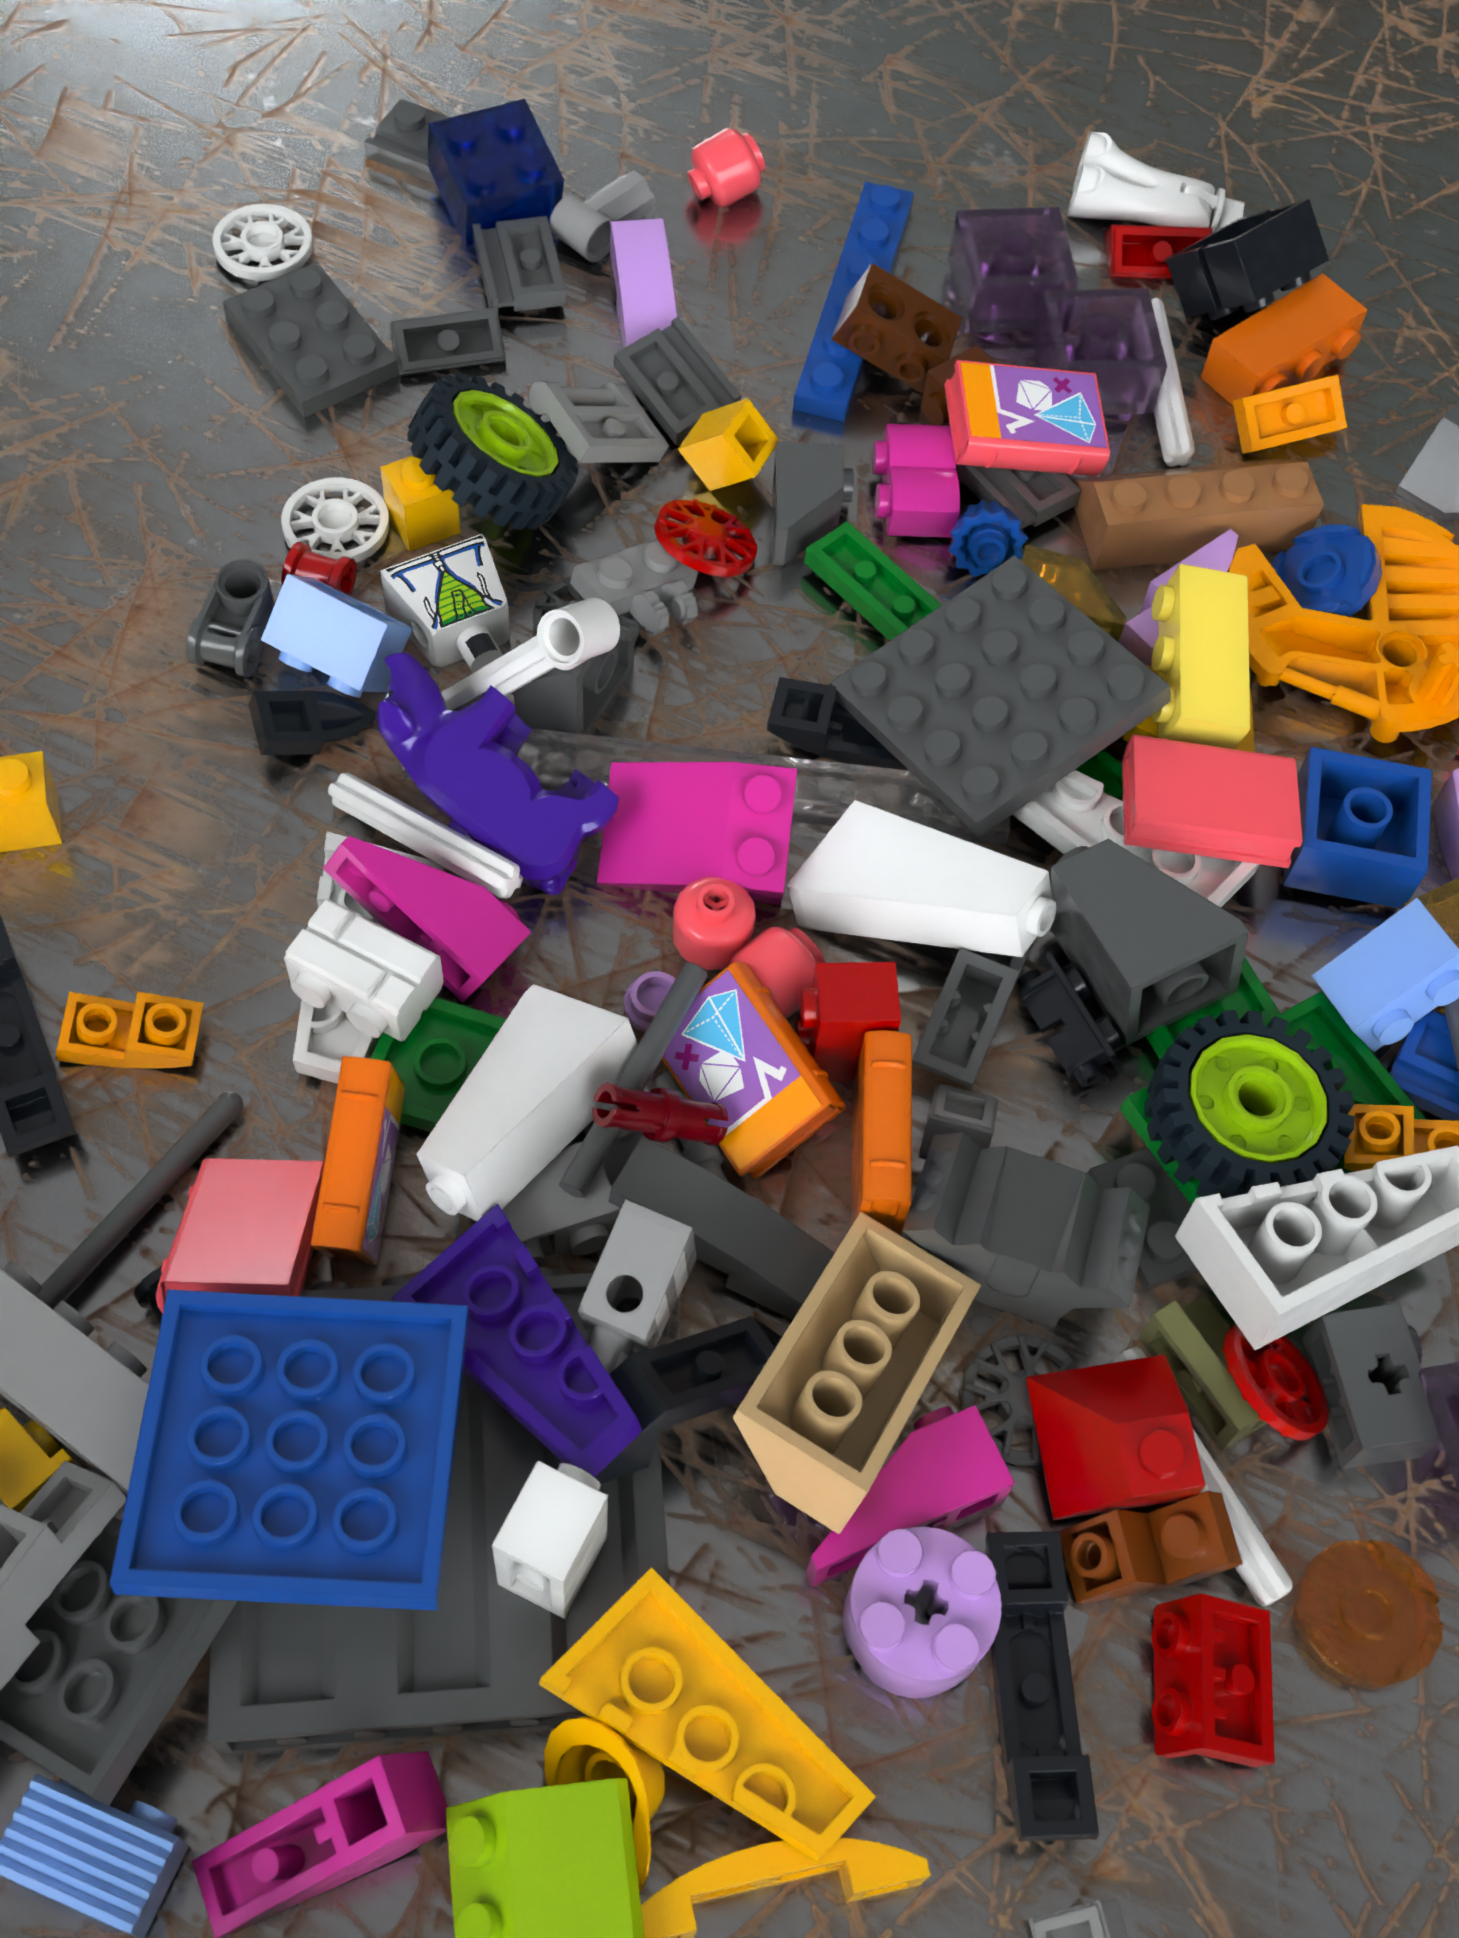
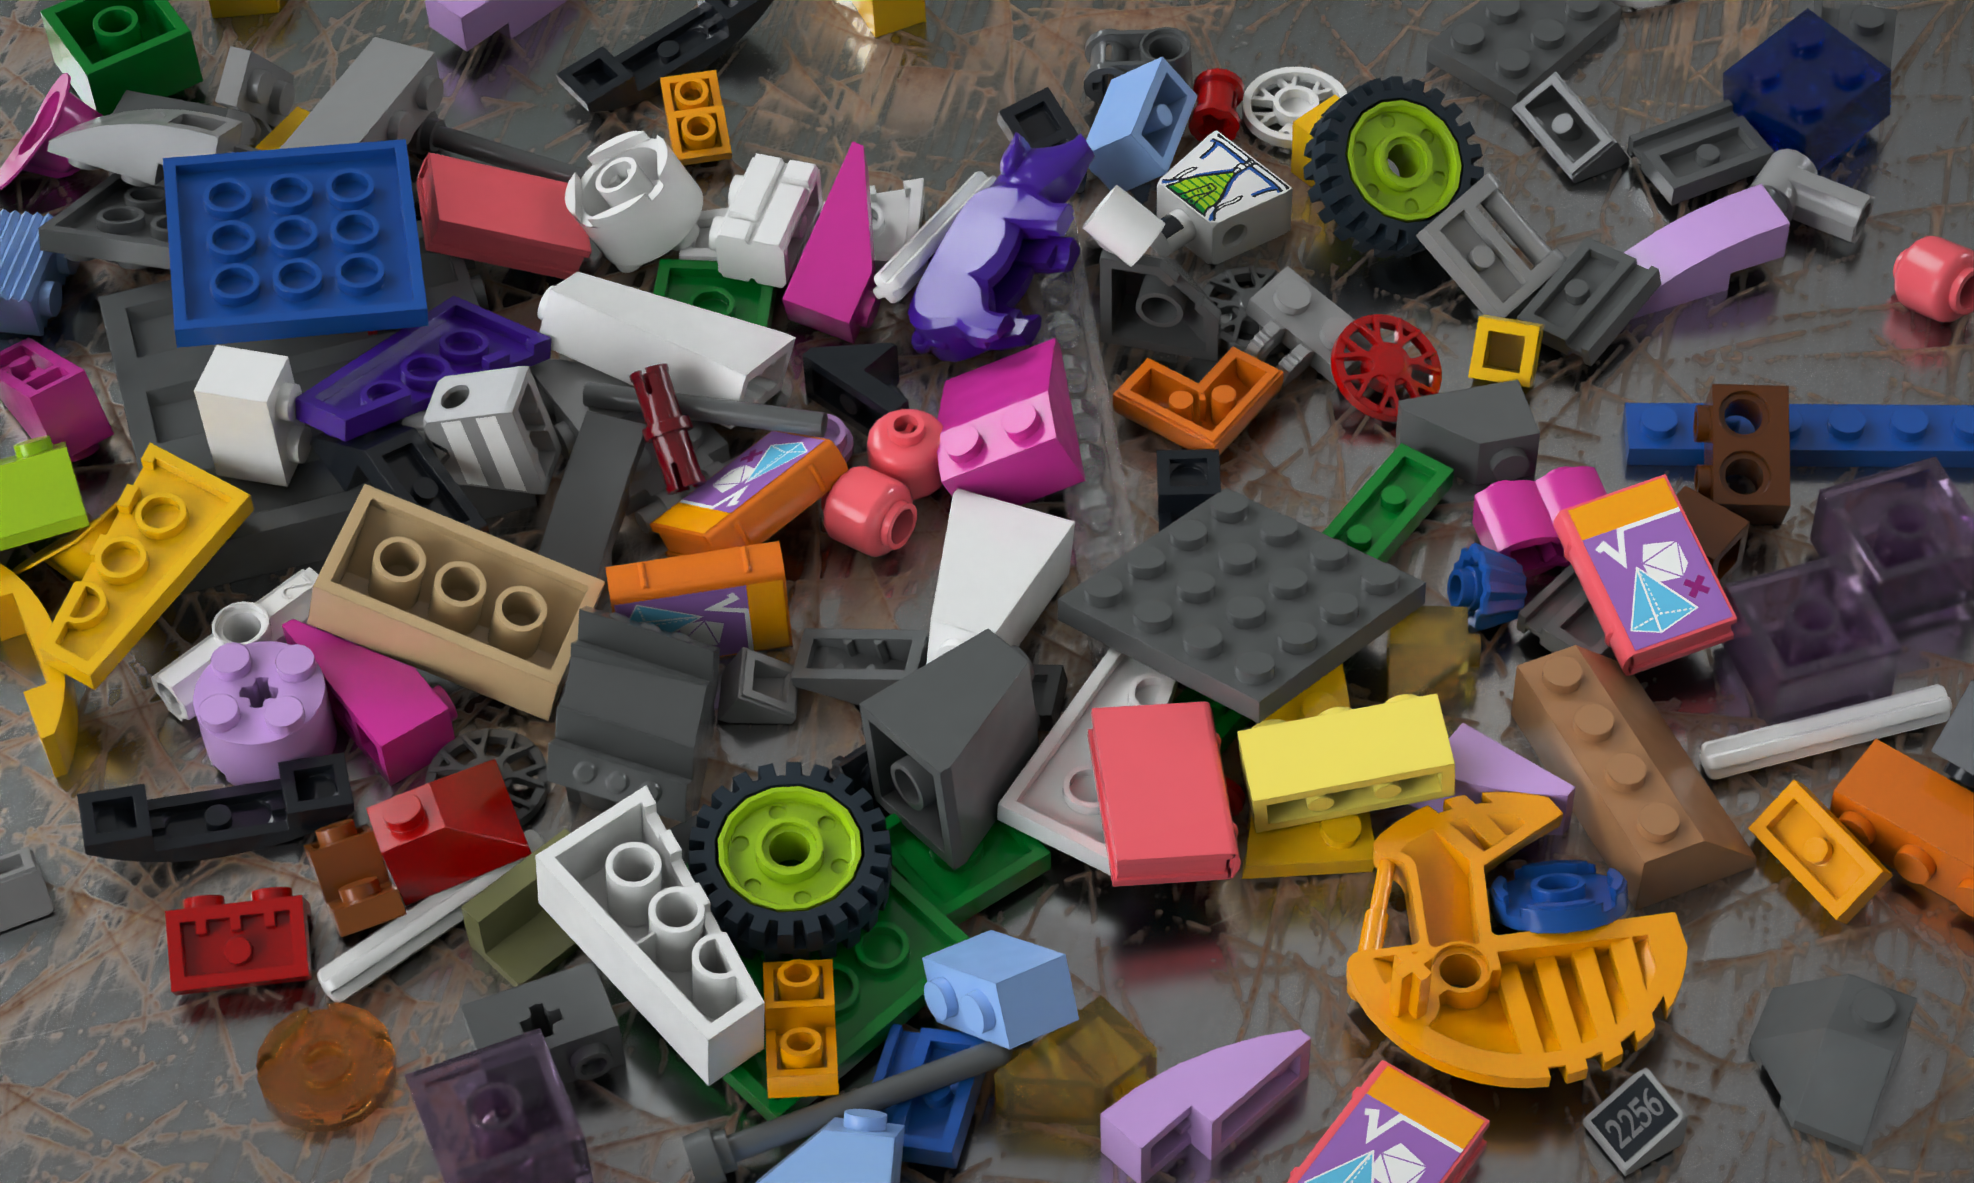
camera: 85 degrees right, 10 degrees down
orange piece [311,1056,405,1265] -> none
red brick [795,962,901,1082] -> none
red wheel [1223,1324,1329,1441] -> none
blue brick [1283,747,1432,909] -> none
none -> white piece [151,567,319,722]
none -> white brick [565,131,703,273]
none -> black slope [802,343,909,437]
none -> orange brick [1113,346,1284,456]

